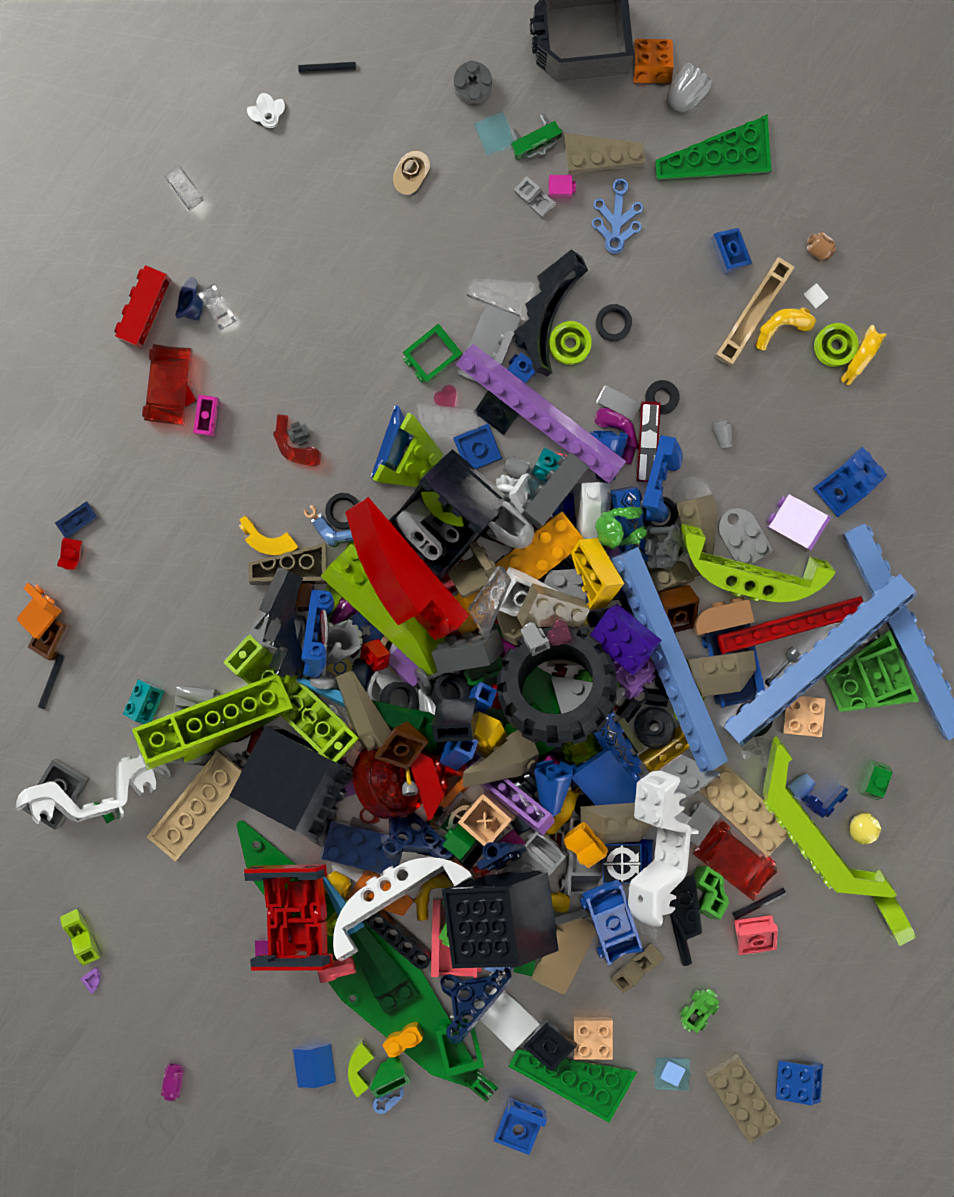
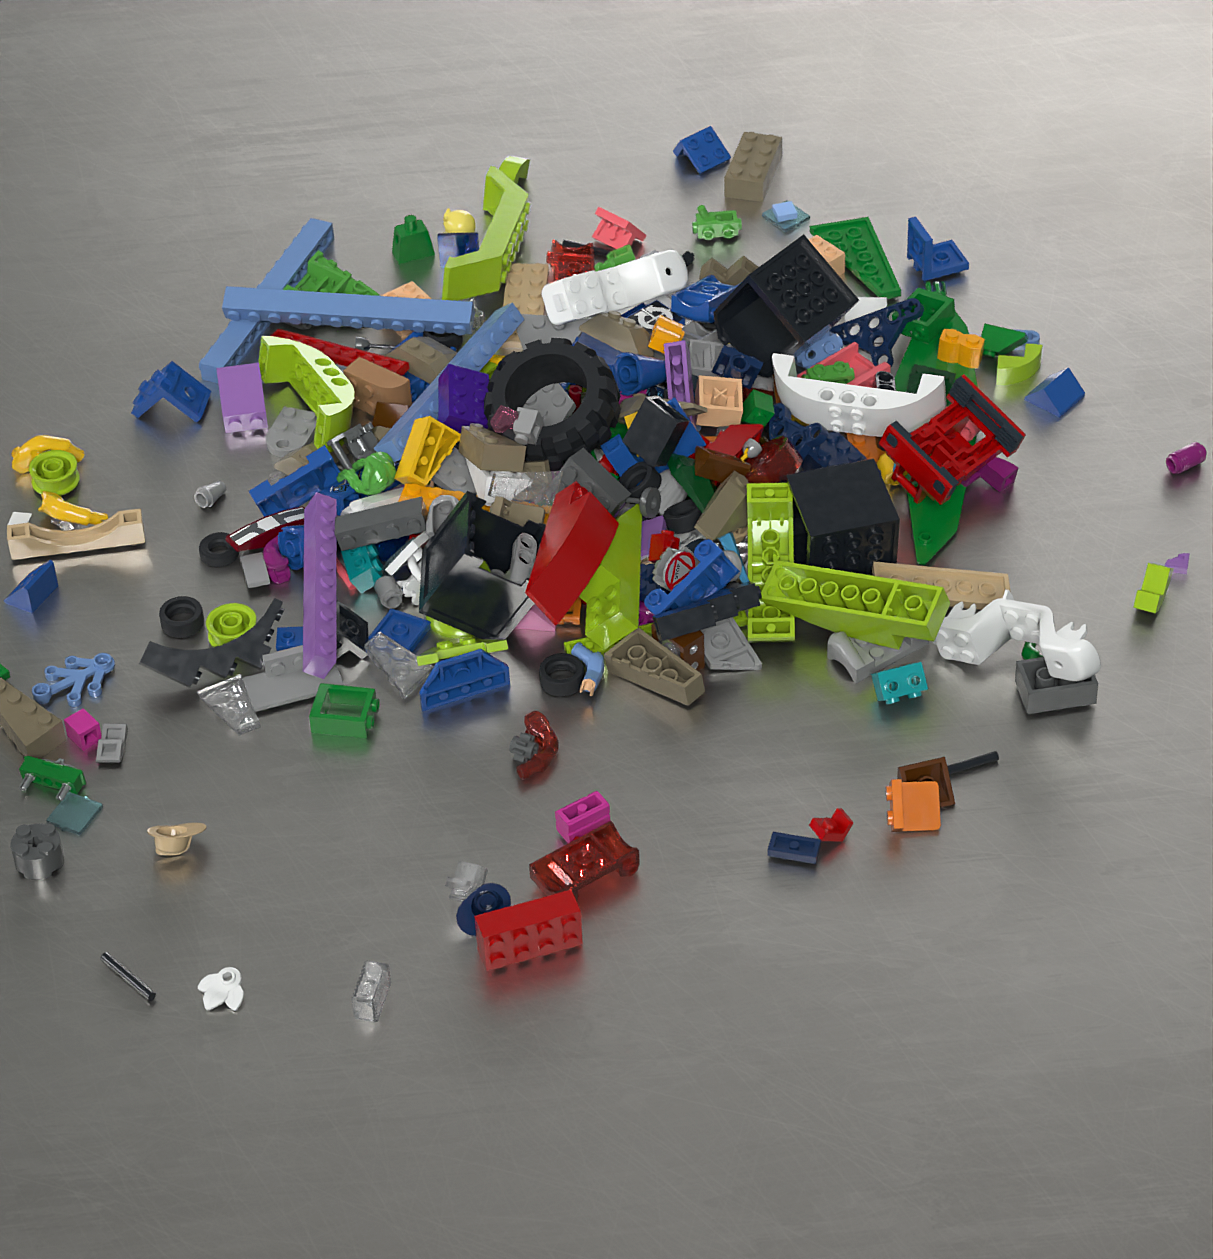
camera: 130 degrees left, 45 degrees down
yellow arch [239,515,299,556] -> none
clear pink tile [434,385,456,408] -> none
black bracket [523,1019,577,1072] -> none

